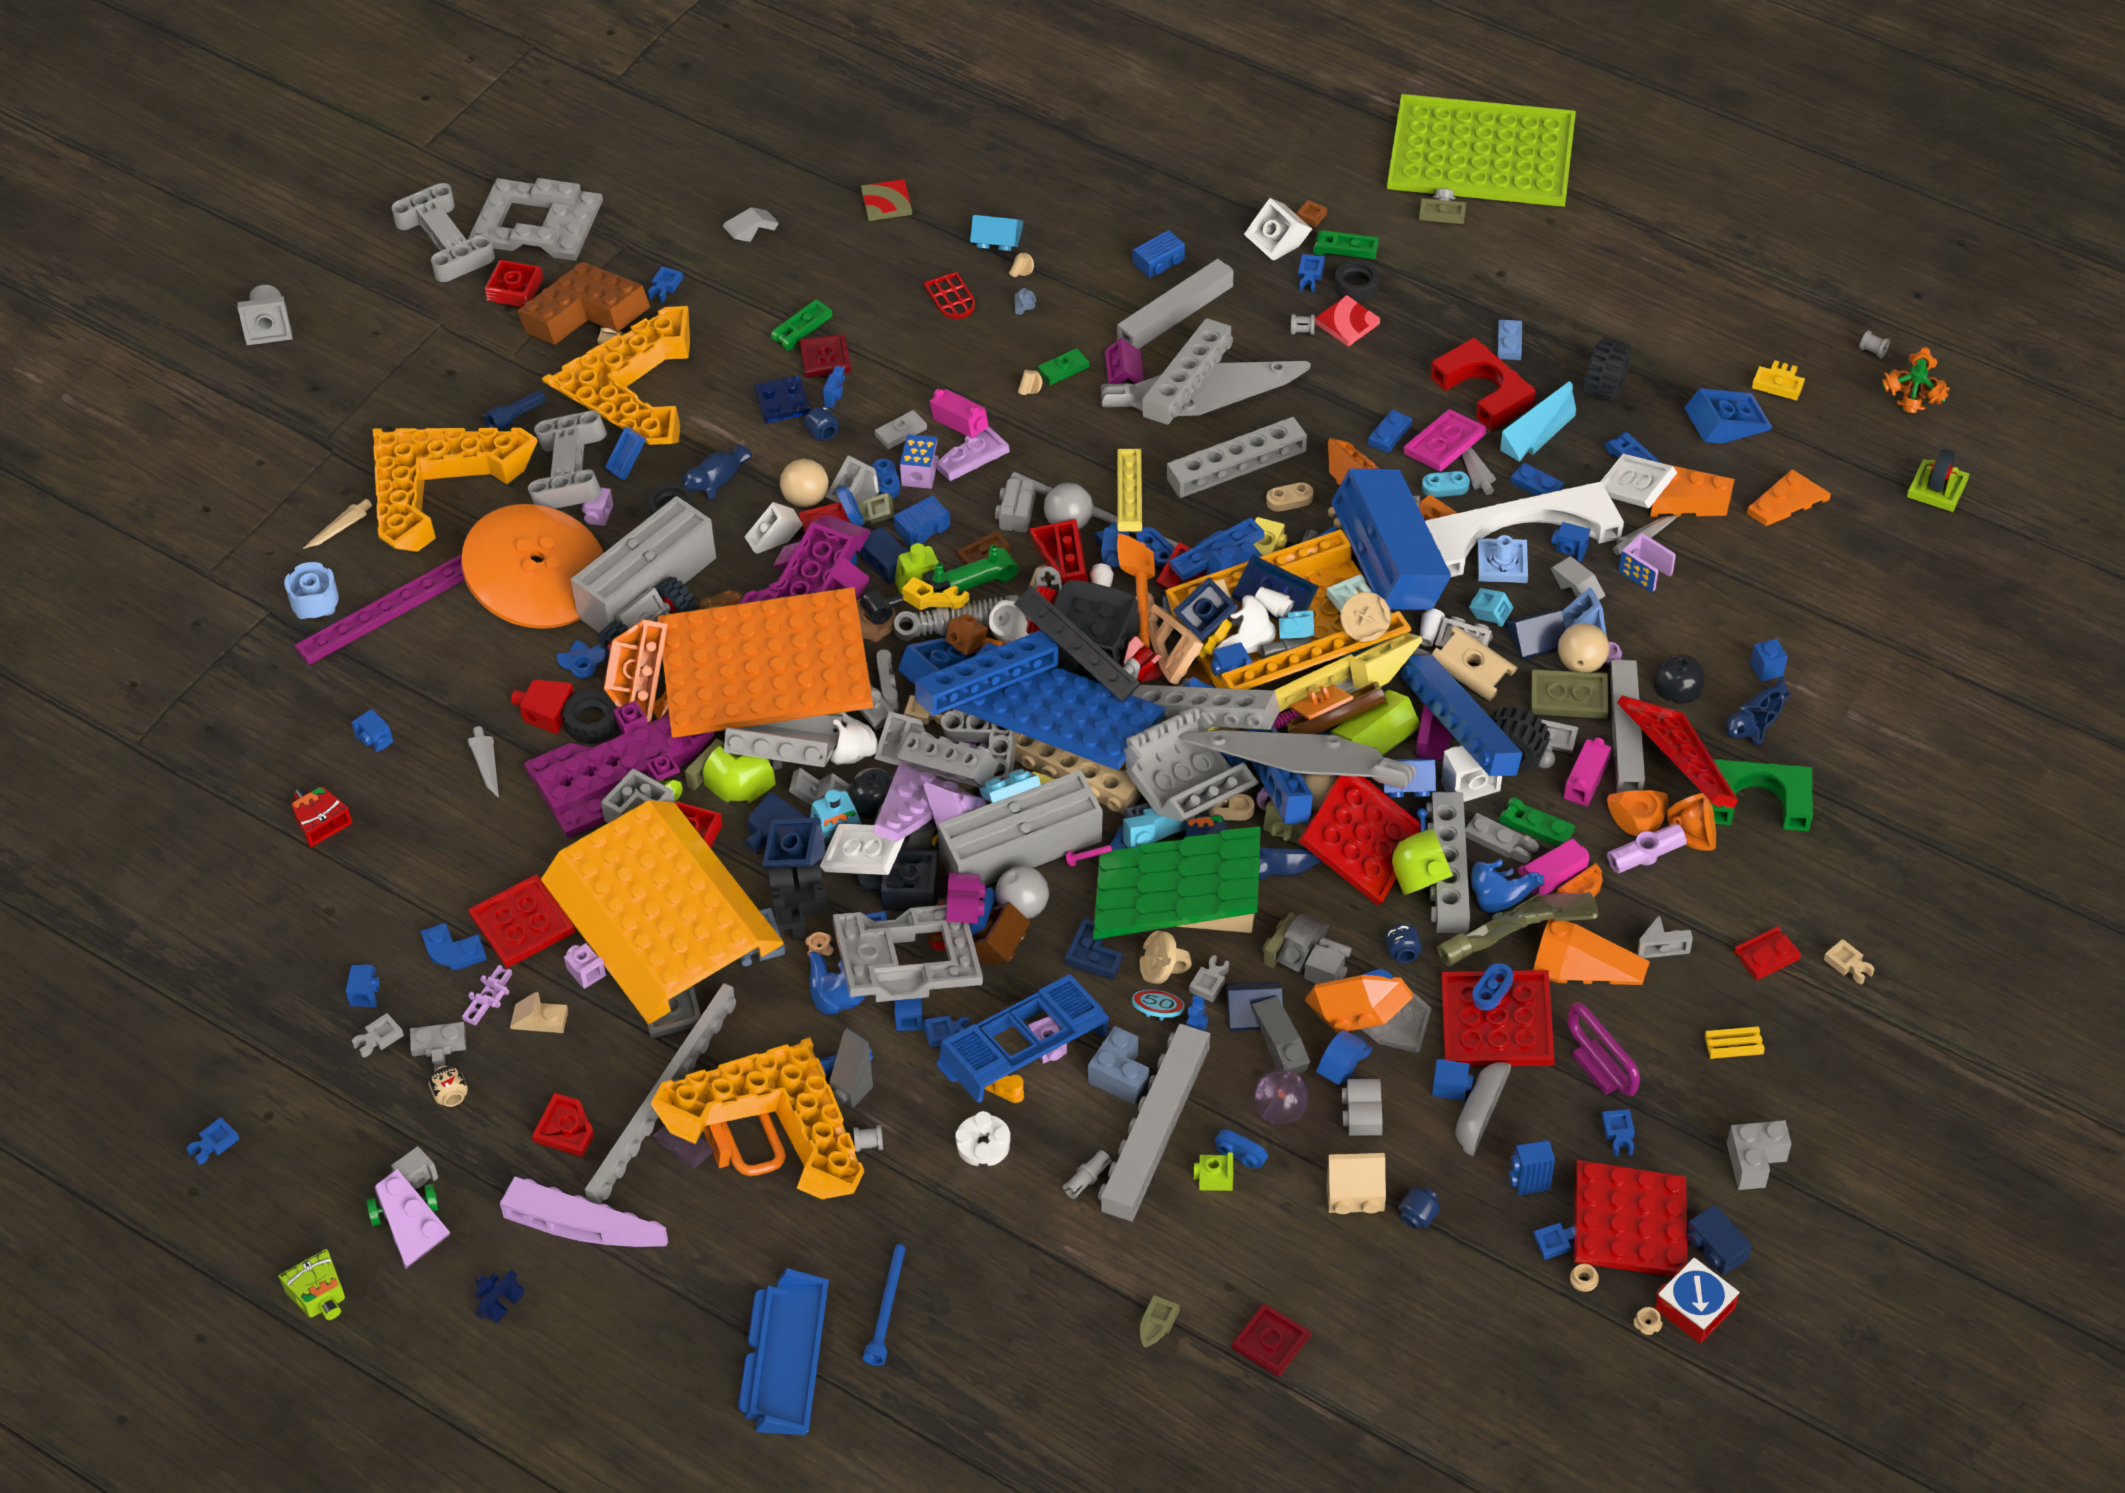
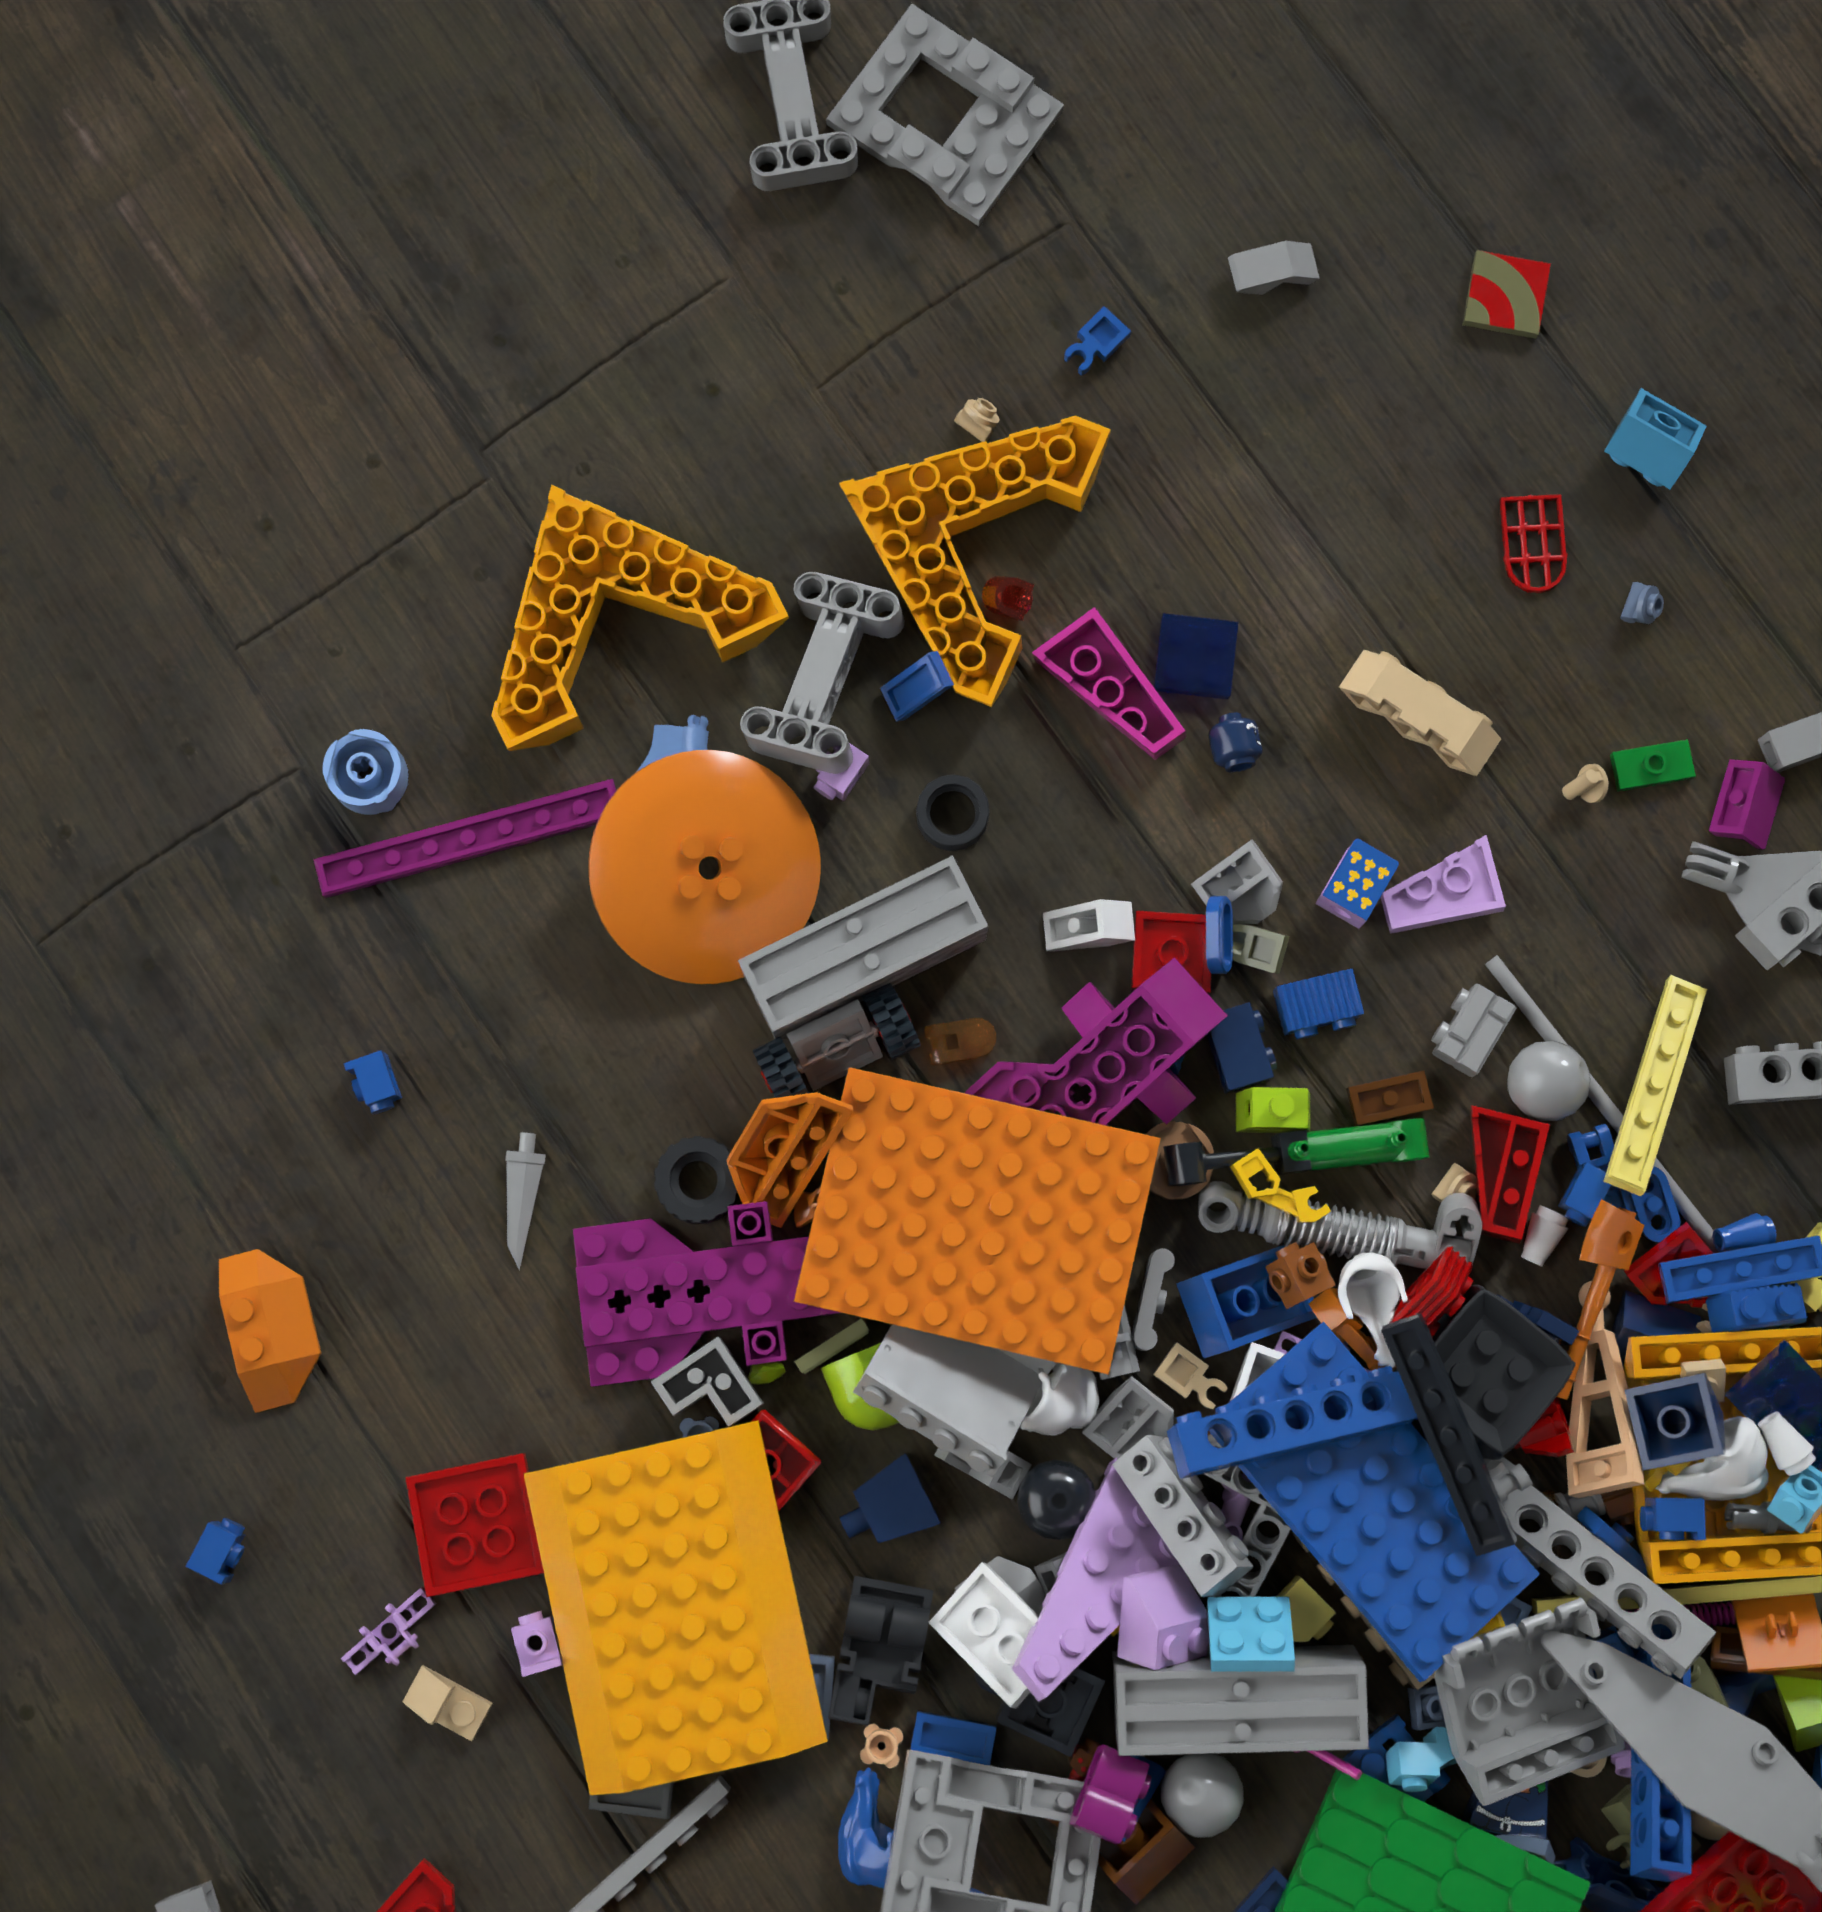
camera: 20 degrees right, 30 degrees up
light grey plant [238,285,293,345] -> none
red torso [291,787,352,848] -> none
tan bar [303,499,372,549] -> none
light grey plate [352,1013,404,1057] -> none
light grey hinge [410,1022,466,1070] -> none
blue plate [421,923,487,970] -> none
tan head [429,1066,468,1107] -> none
dark blue piece [483,391,546,431] -> none
red brick [484,260,543,308] -> none
red torso [511,680,574,735] -> none
dark orange piece [517,262,650,345] -> none
blue plate [557,640,606,678] -> none
dark blue animal [682,444,752,501] -> none
dark blue slope [762,818,826,868] -> none
green plate [770,299,833,351] -> none
tan piece [779,458,829,508] -> none
dark red plate [799,334,851,378] -> none
medium azure torso [810,790,862,845] -> none
blue plate [823,366,845,408] -> none
blue plate [871,459,901,499] -> none
light grey plate [875,410,927,449] -> none
dark pink brick [930,389,989,438] -> none
tan plate [1009,253,1034,277] -> none
none -> orange wedge [219,1249,322,1413]
none -> clear red plate [982,576,1035,621]
none -> dark pink wedge [1032,607,1186,760]
none -> tan brick [1339,650,1501,776]

